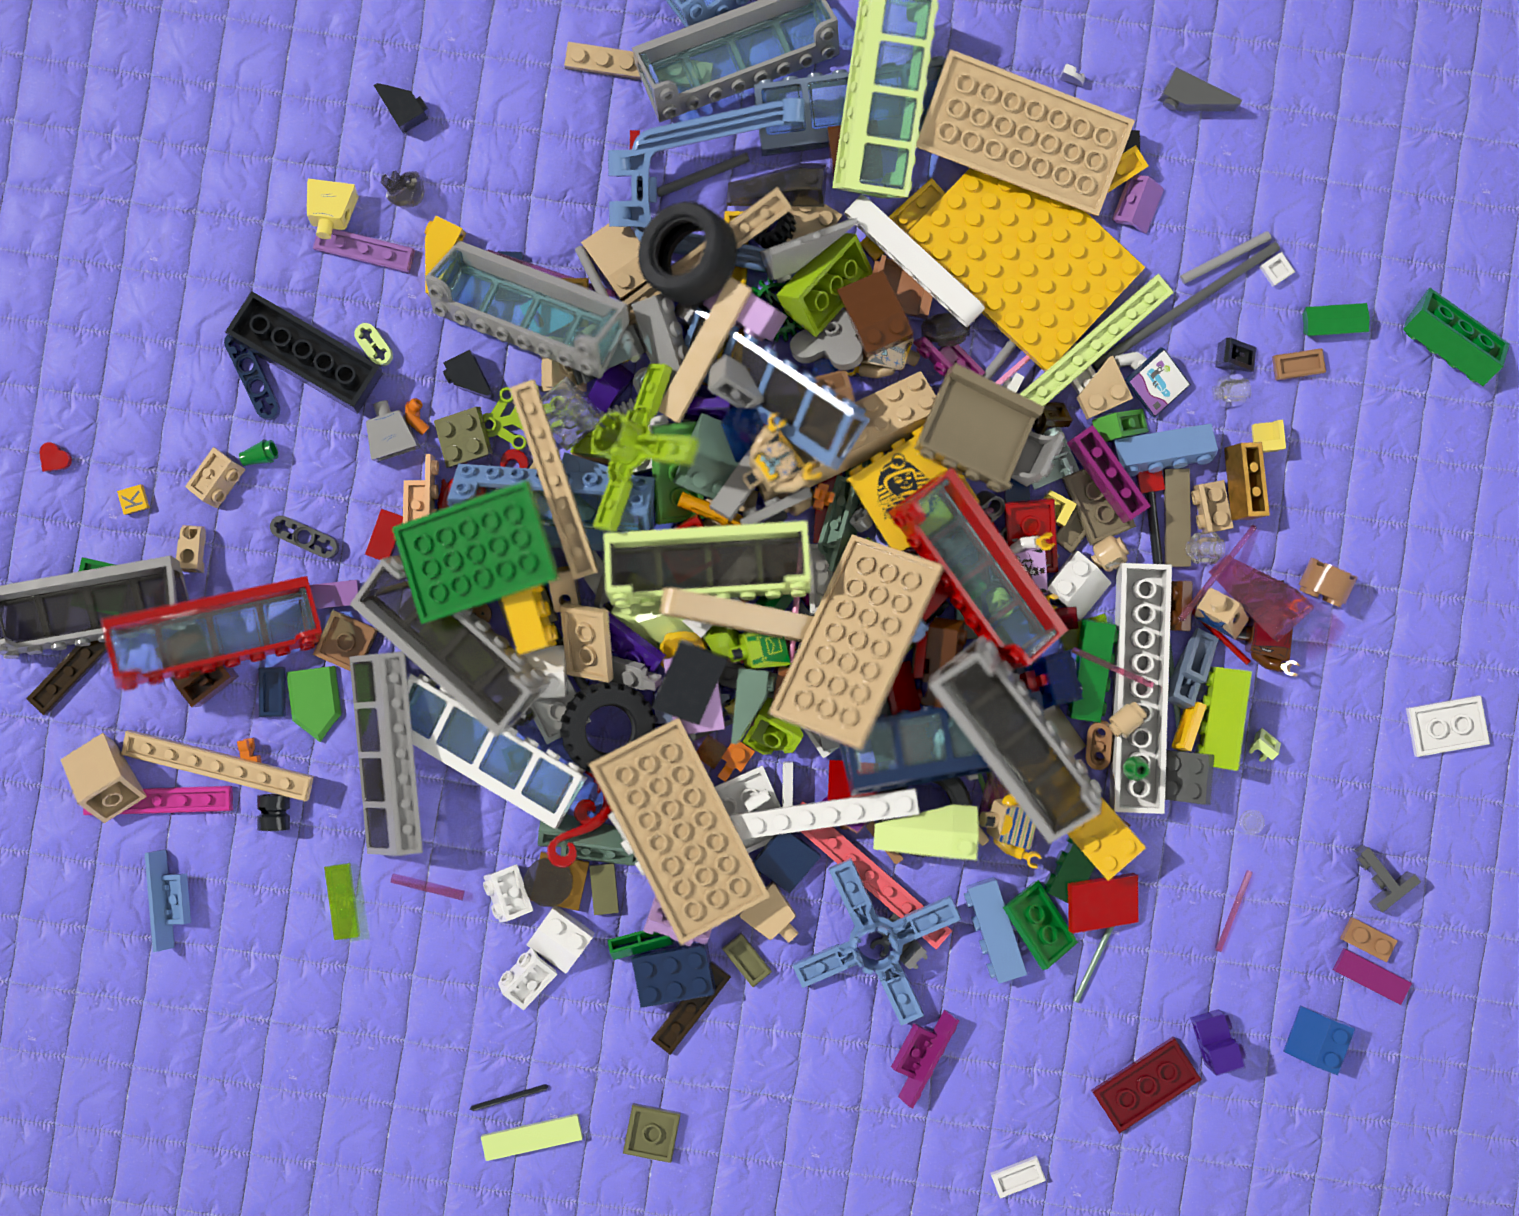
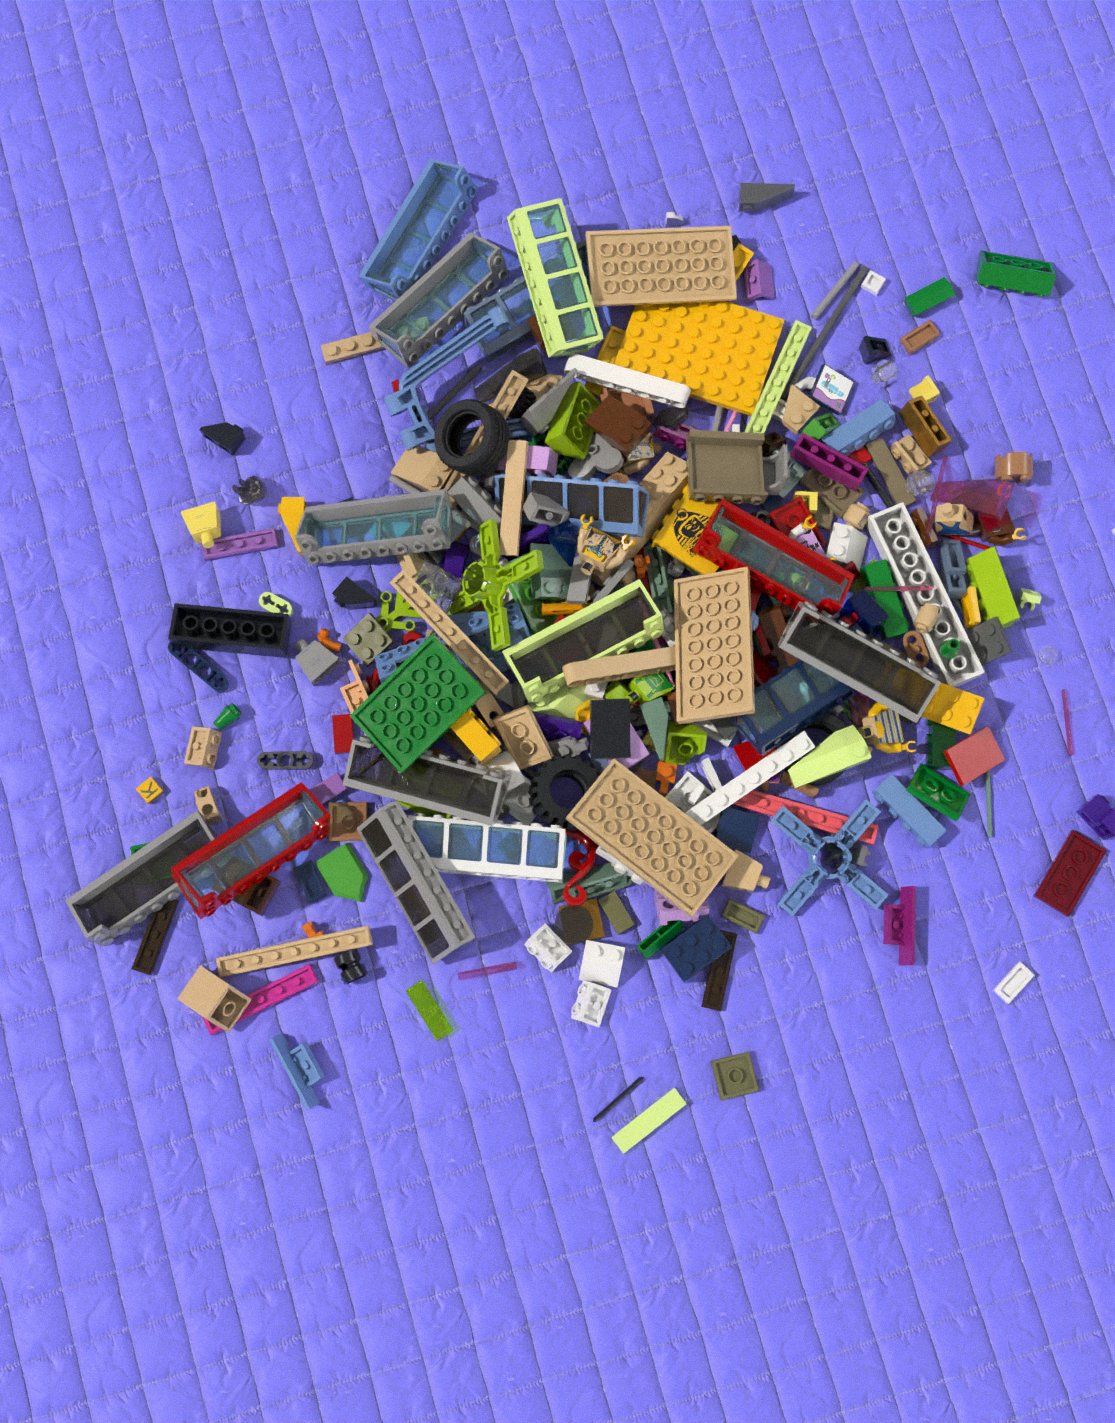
camera: 25 degrees left, 10 degrees down
red tile [40,442,72,472] -> none

